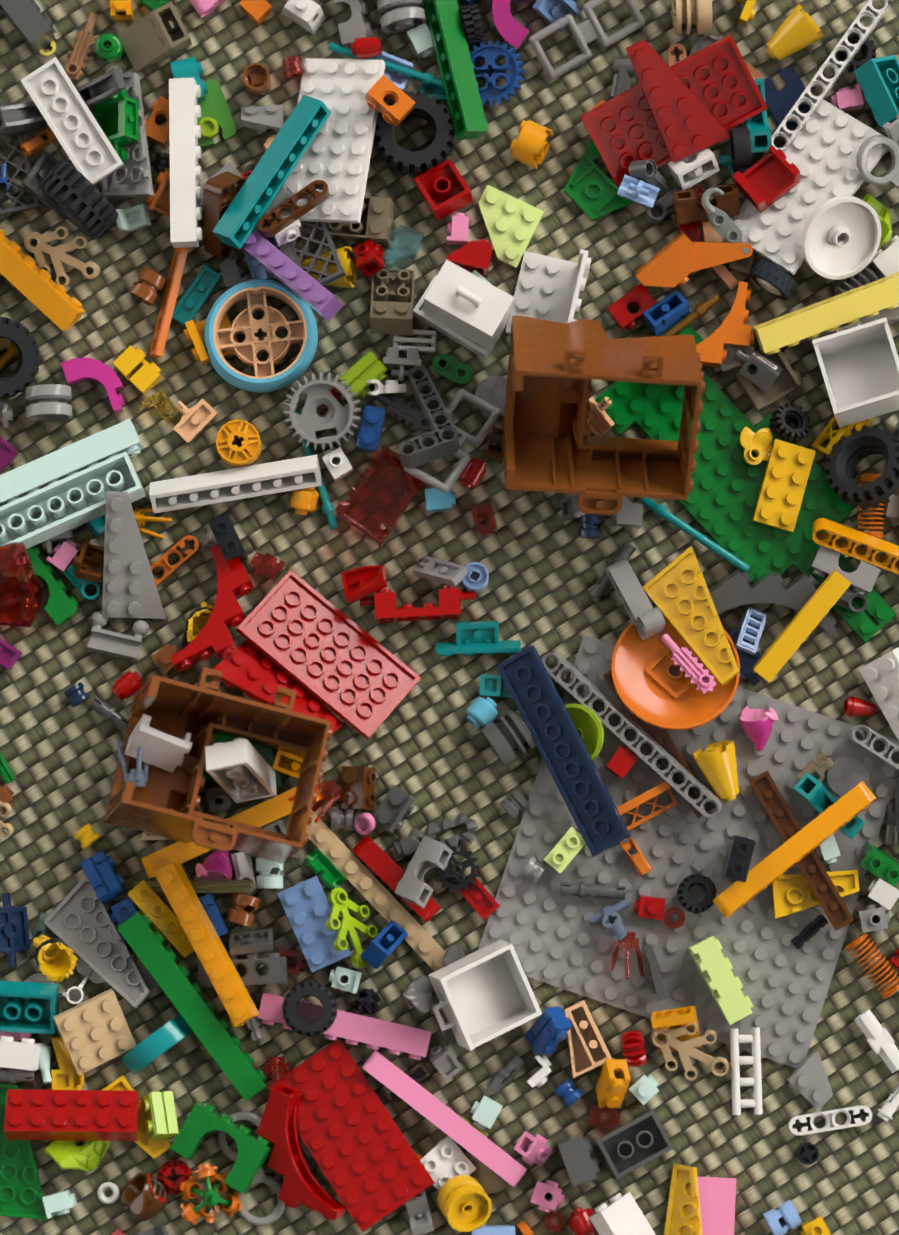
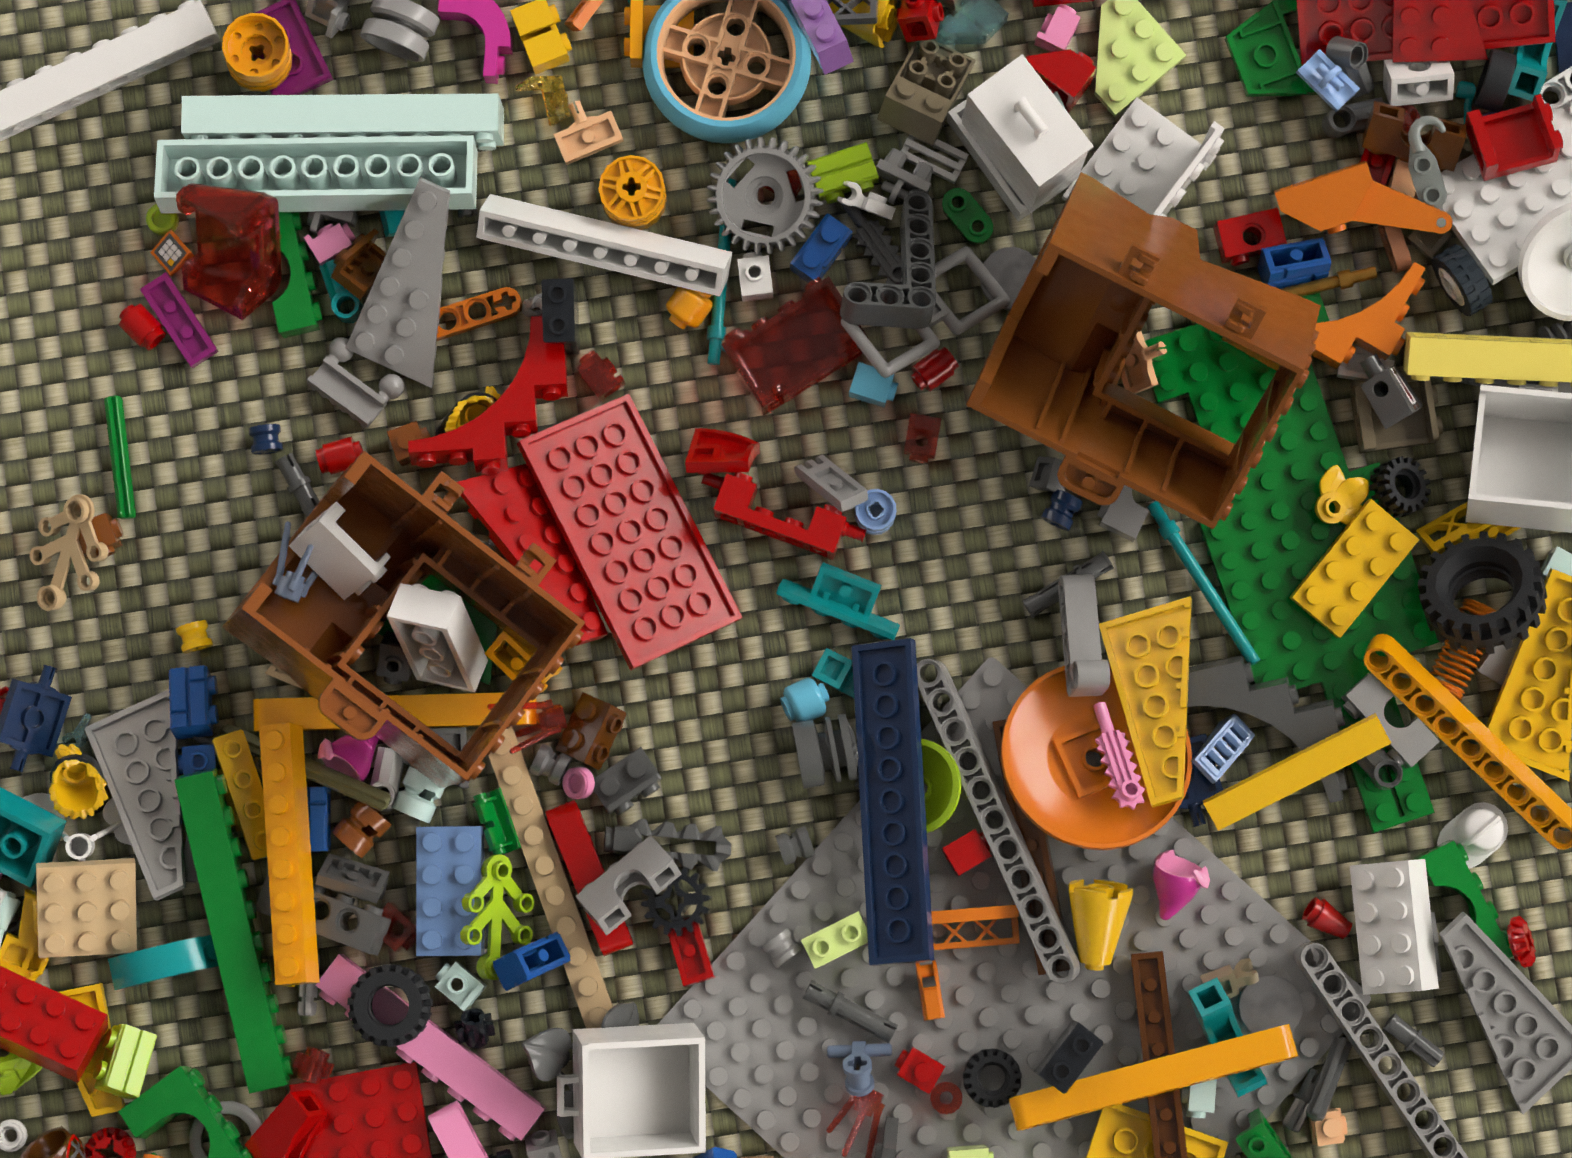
camera: 25 degrees right, 0 degrees up
light orange plant [134,508,172,539] -> none
reddish brown slope [482,426,504,464] -> none

